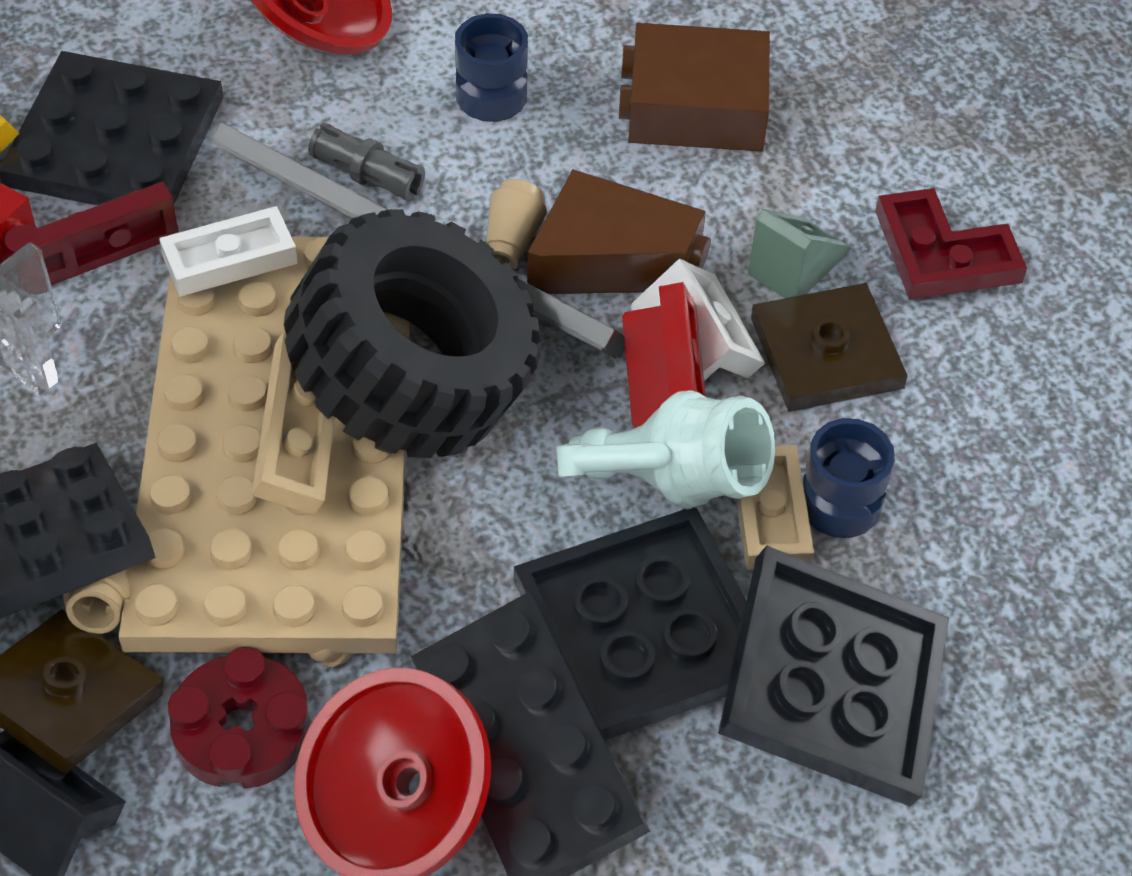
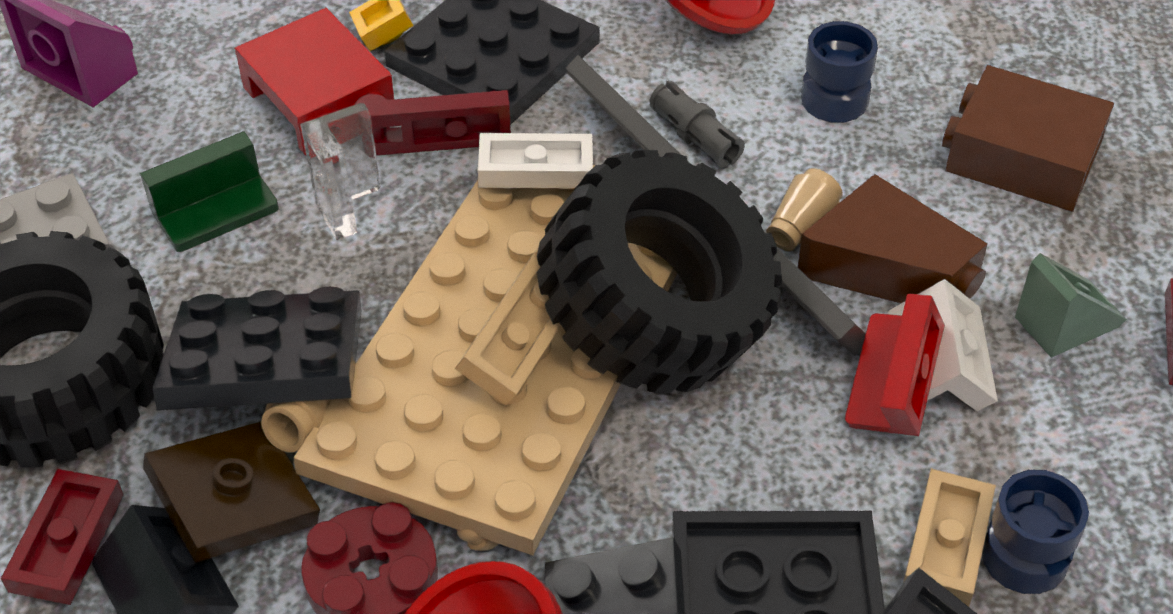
camera: 25 degrees right, 5 degrees down
light aqua piece [556,390,775,509] -> none
dark brown plate [751,283,908,412] -> none

